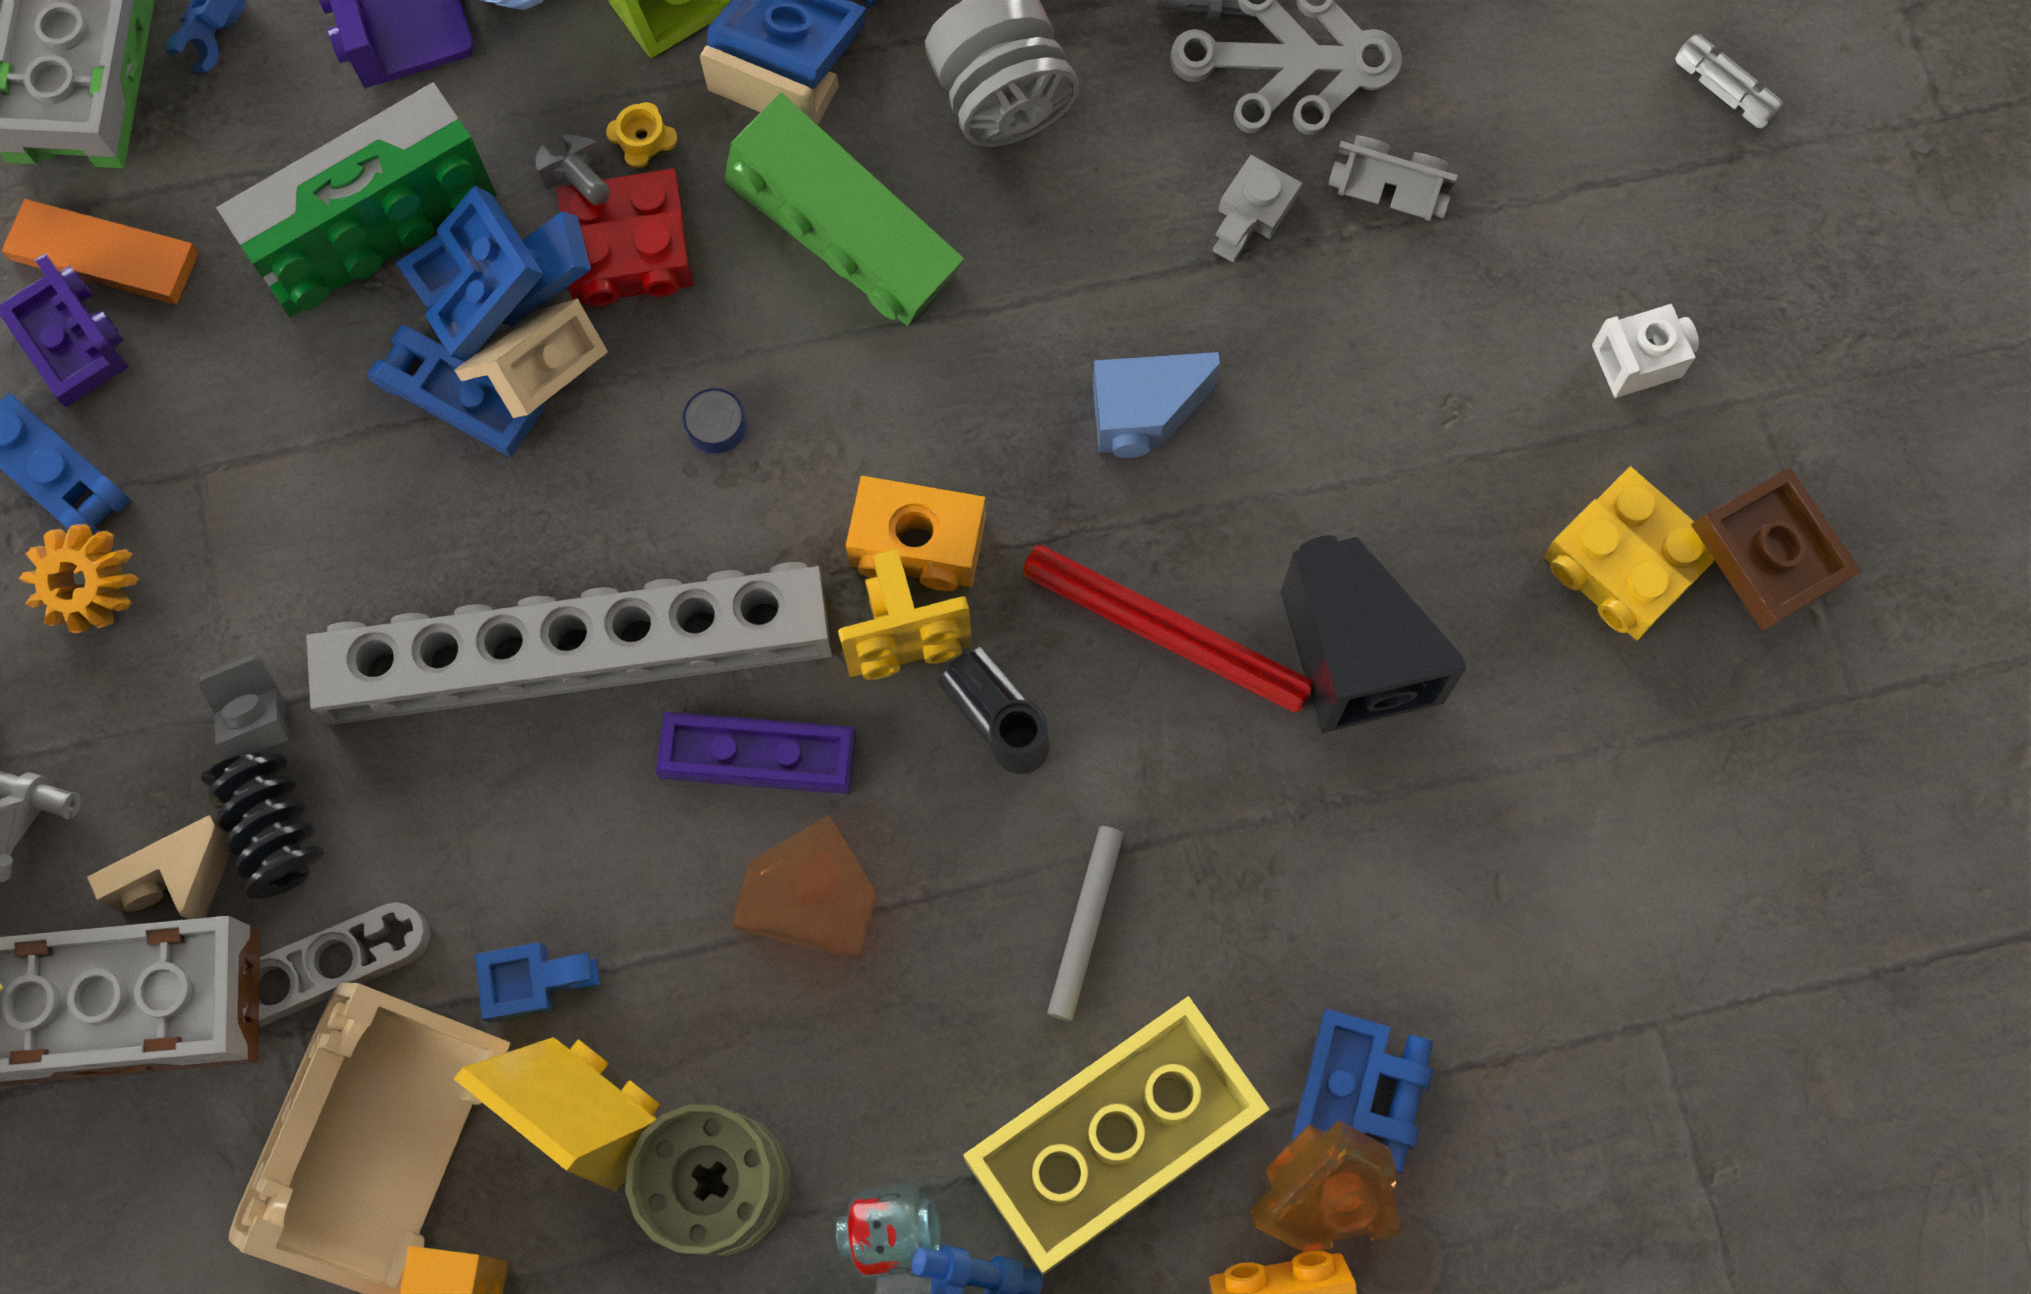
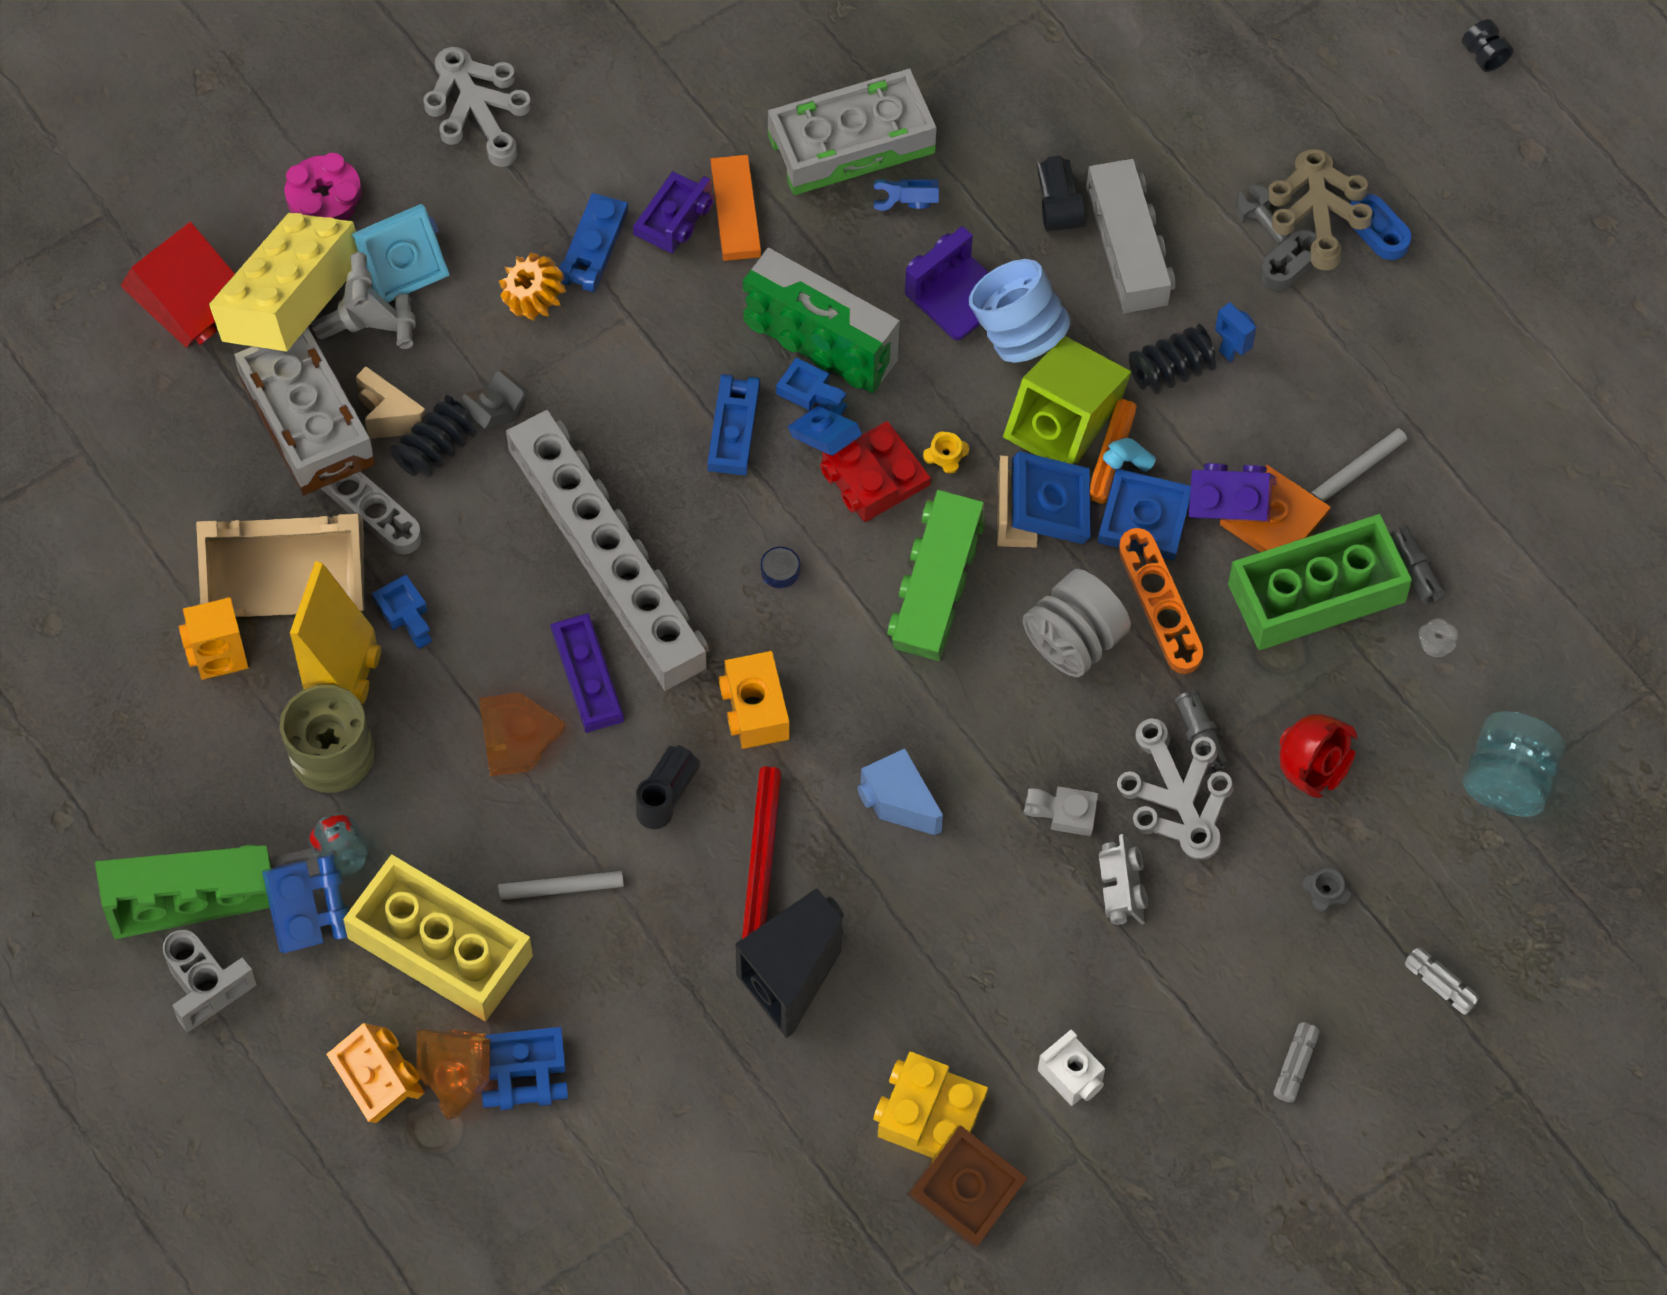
camera: 65 degrees right, 10 degrees down
blue plate [425,186,544,361] -> none
tan panel [454,299,608,418] -> none
dark grey bar [536,135,610,205] -> none
yellow bracket [838,548,972,680] -> none

